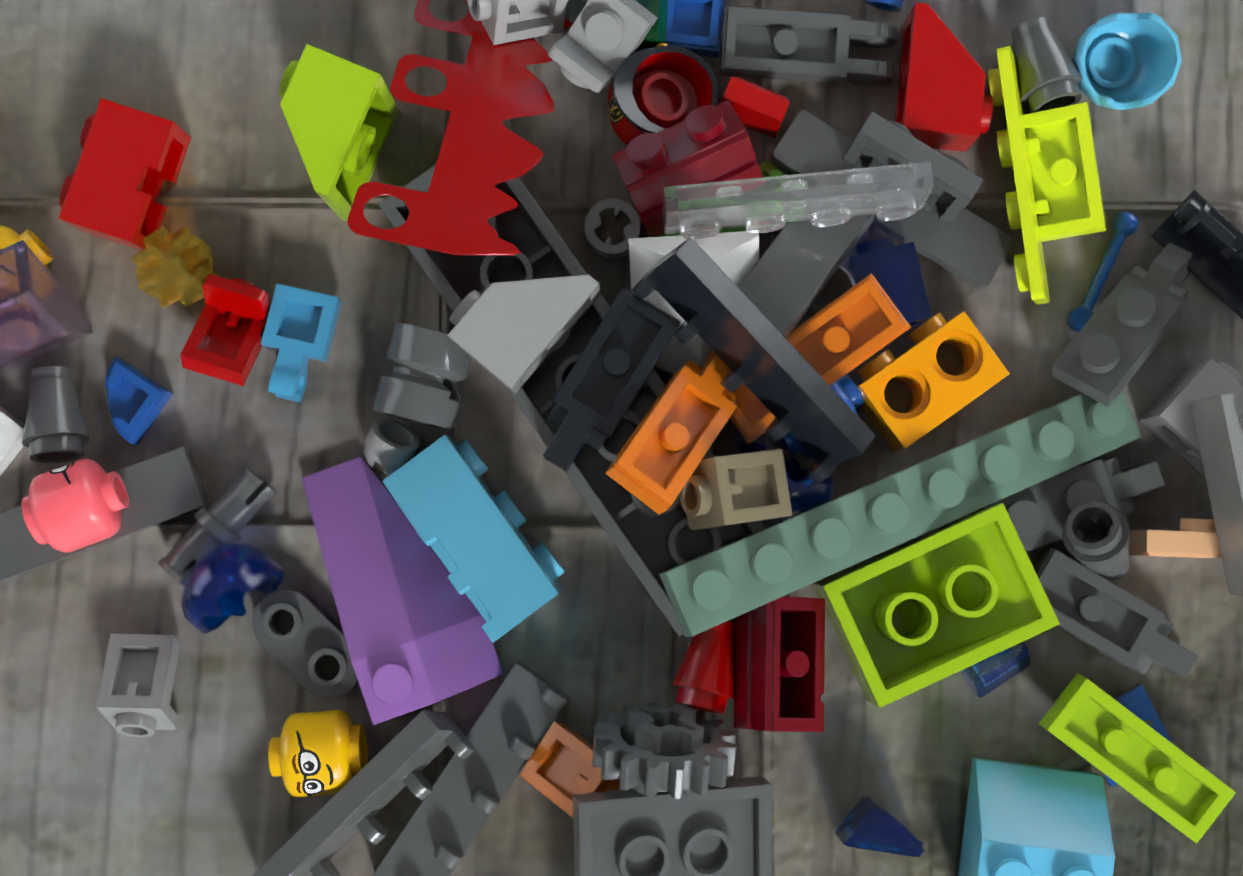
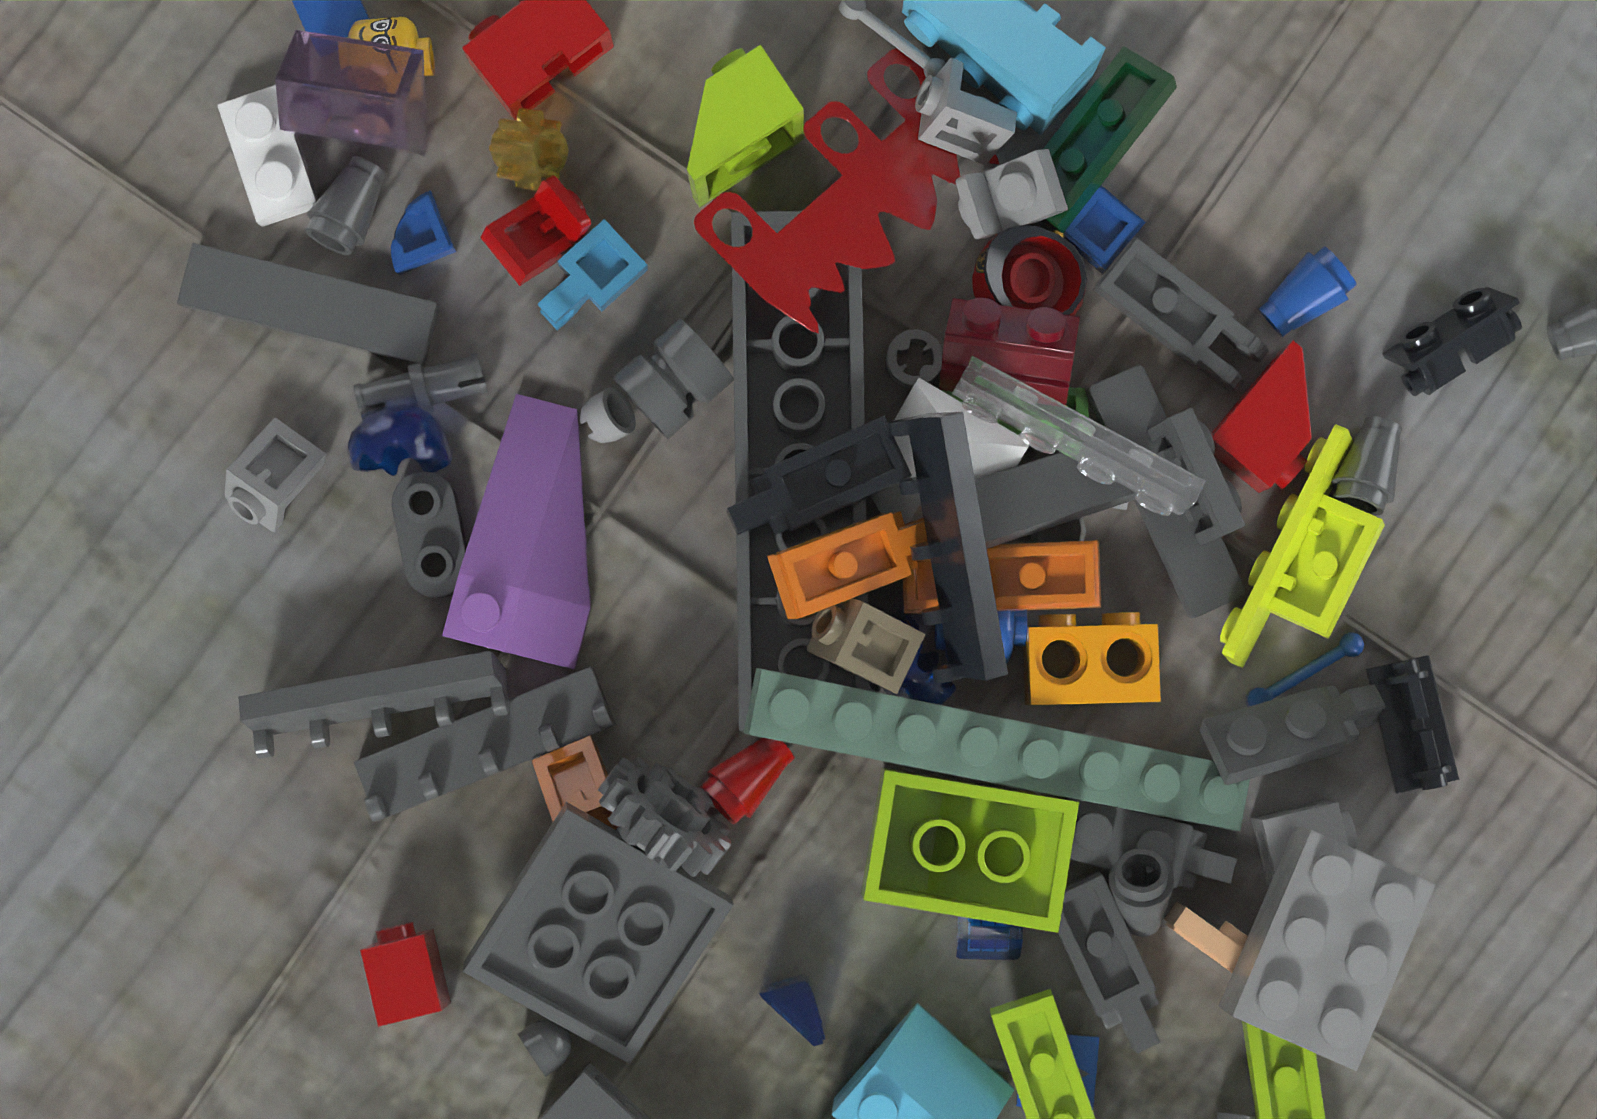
camera: 35 degrees right, 0 degrees up
coral head [21,458,129,553] -> none
yellow head [268,710,368,797] -> none
medium azure wedge [382,435,565,643] -> none
light grey slope [447,275,600,394] -> none
red tile [721,76,790,139] -> none
dark red brick [733,596,825,732] -> none
clear blue brick [843,237,932,327] -> none
medium azure hair [1072,12,1182,110] -> none

